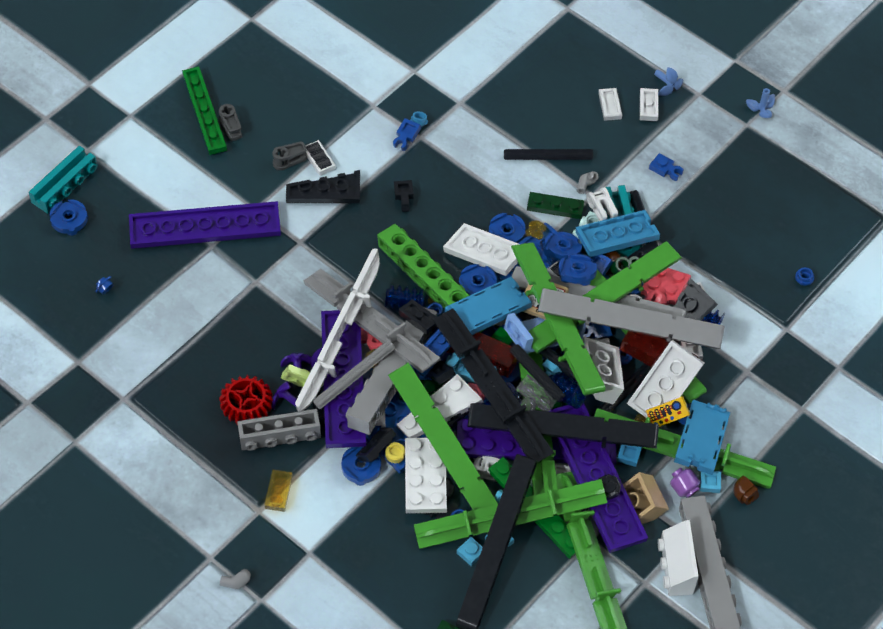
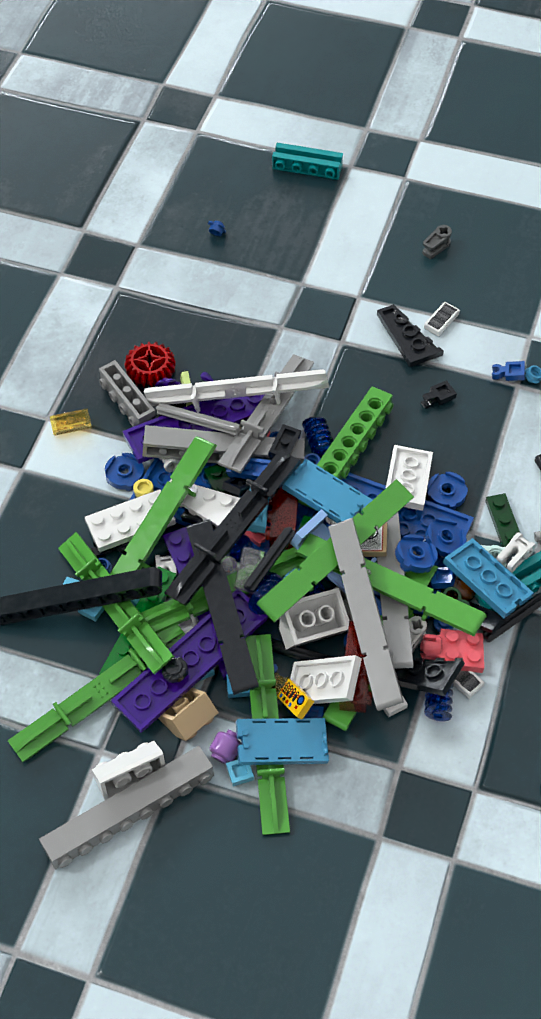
camera: 70 degrees right, 0 degrees up
blue plate [50,200,88,236] -> none
dark purple plate [129,201,281,249] -> none
green plate [182,66,227,155] -> none
dark grey piece [272,141,307,170] -> none
black plate [356,428,396,462] -> none
blue plate [459,264,497,296] -> none
clear yellow plate [525,220,546,240] -> none
reddish brown piece [733,475,759,505] -> none

